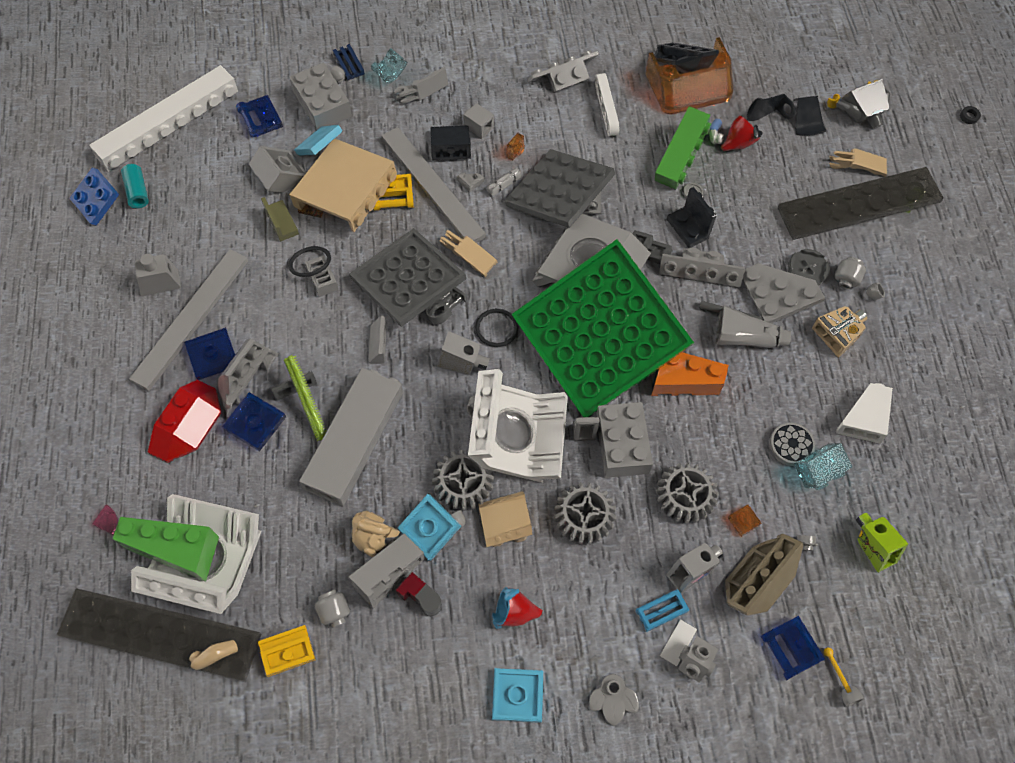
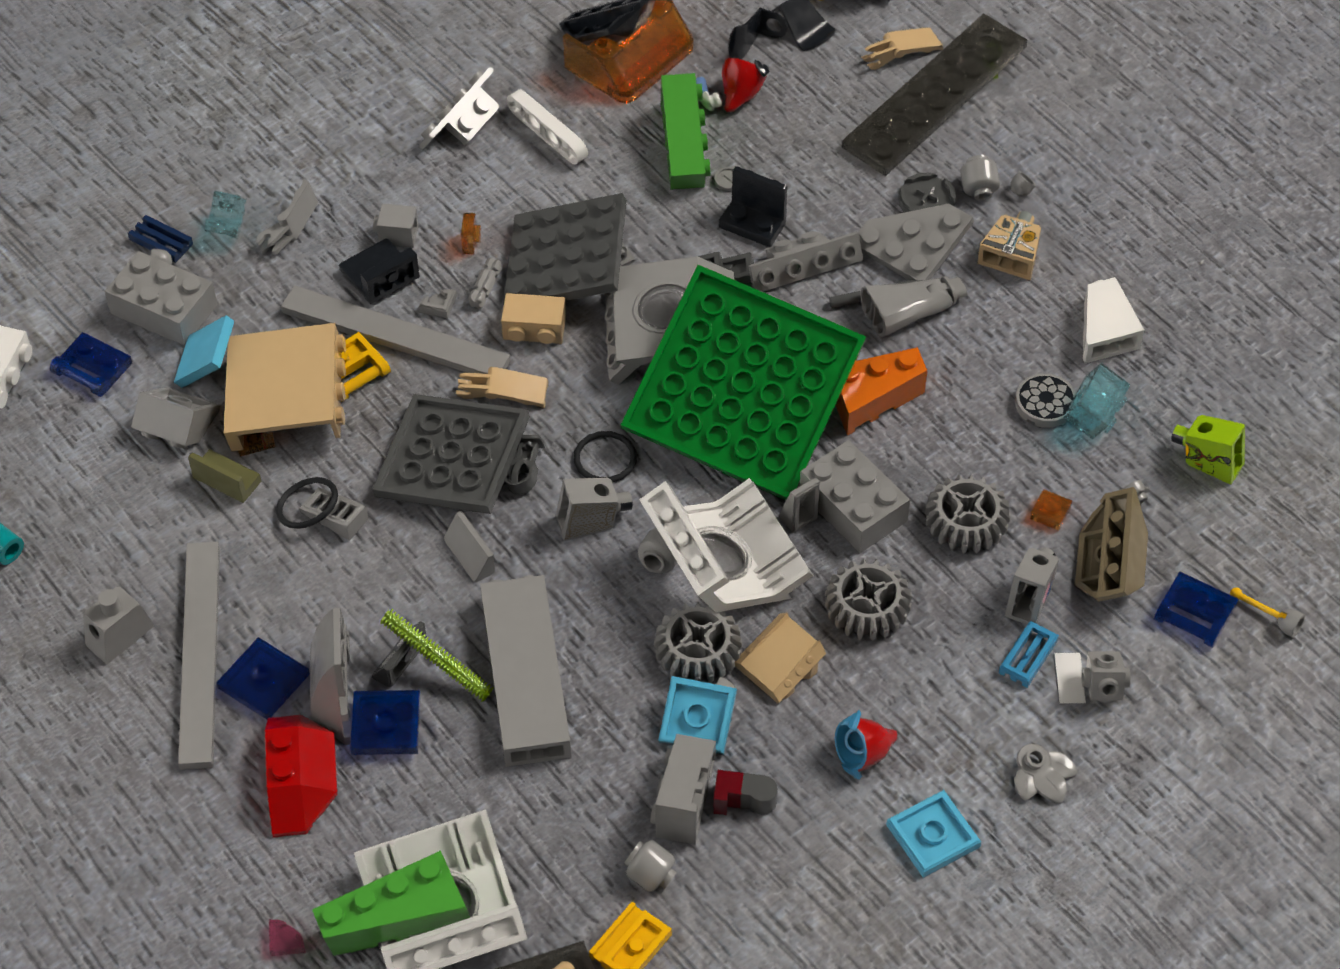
camera: 30 degrees left, 10 degrees down
tan helmet [352,511,400,557] -> none
none -> tan brick [501,293,566,344]

